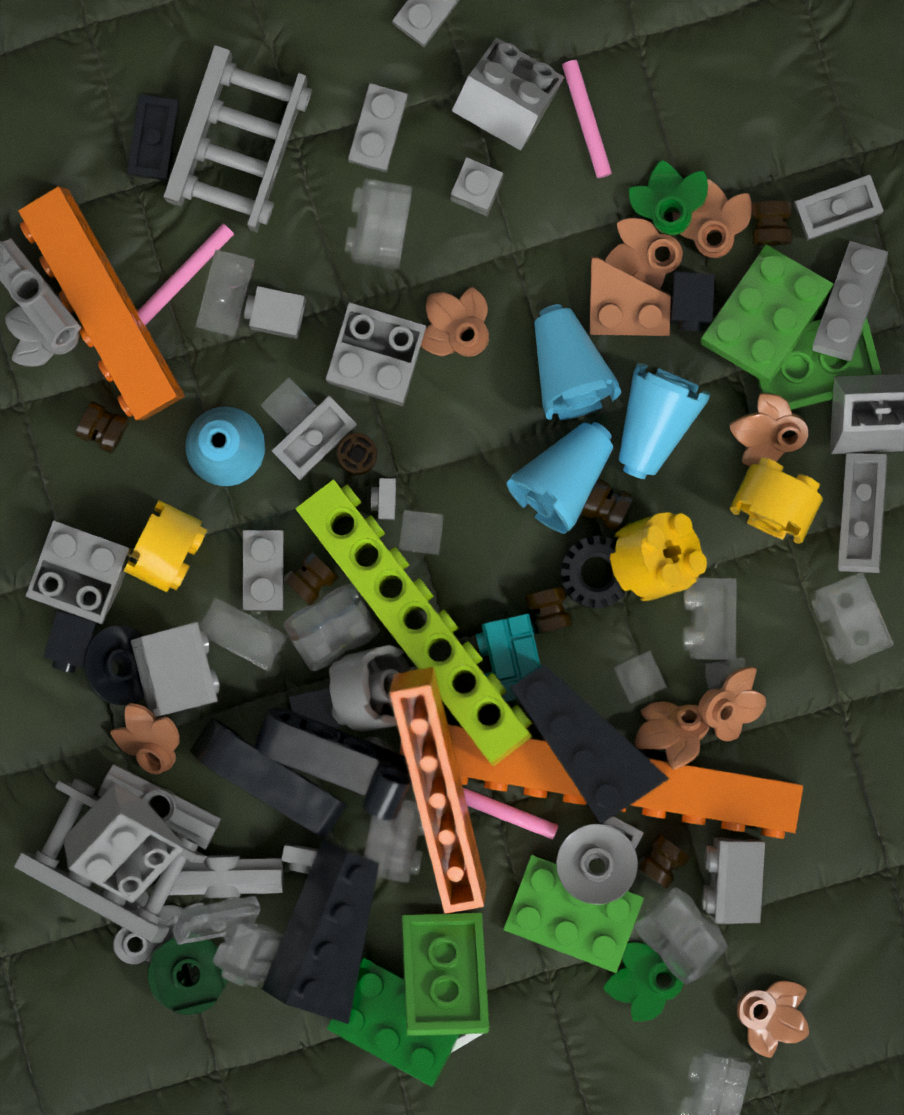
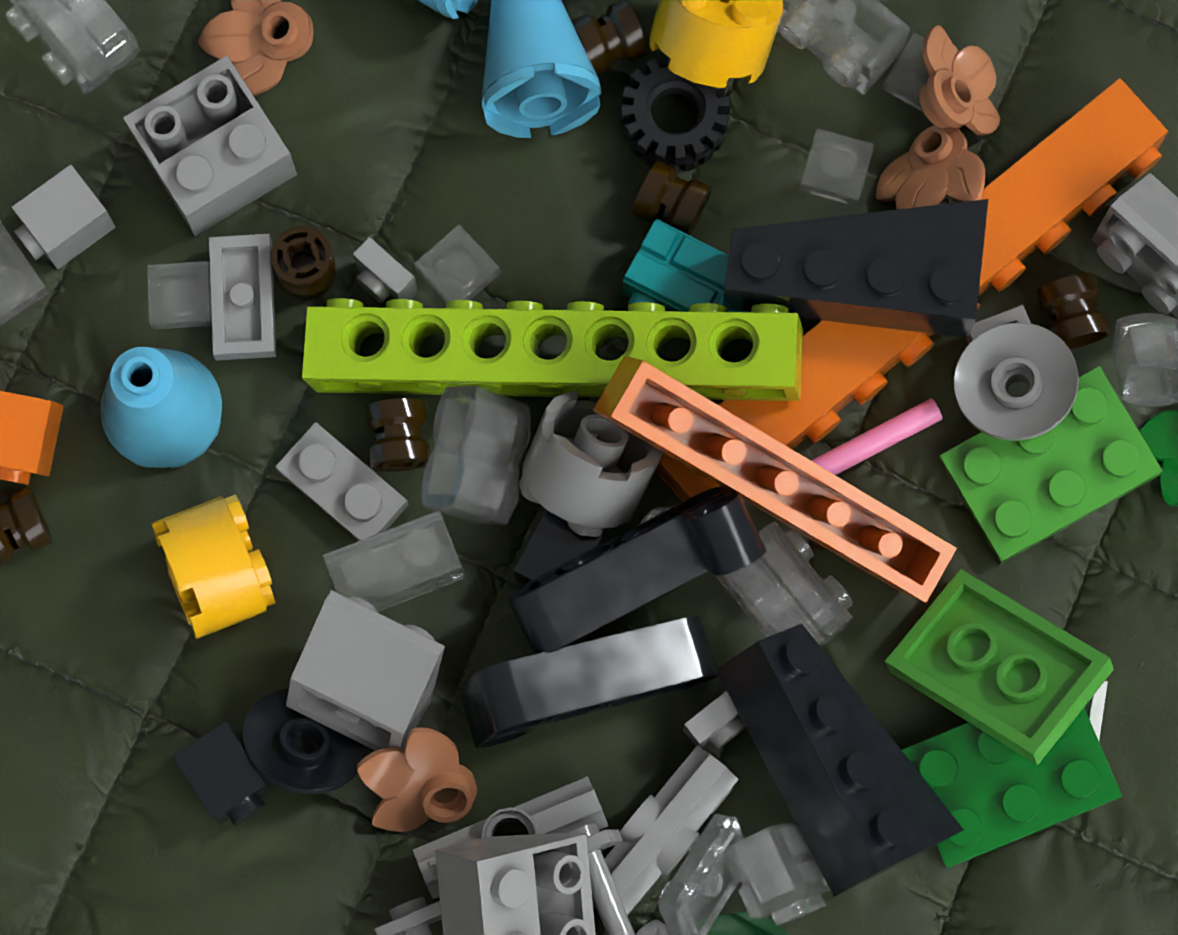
camera: 45 degrees left, 10 degrees down
light grey slope [25,521,134,624] -> none

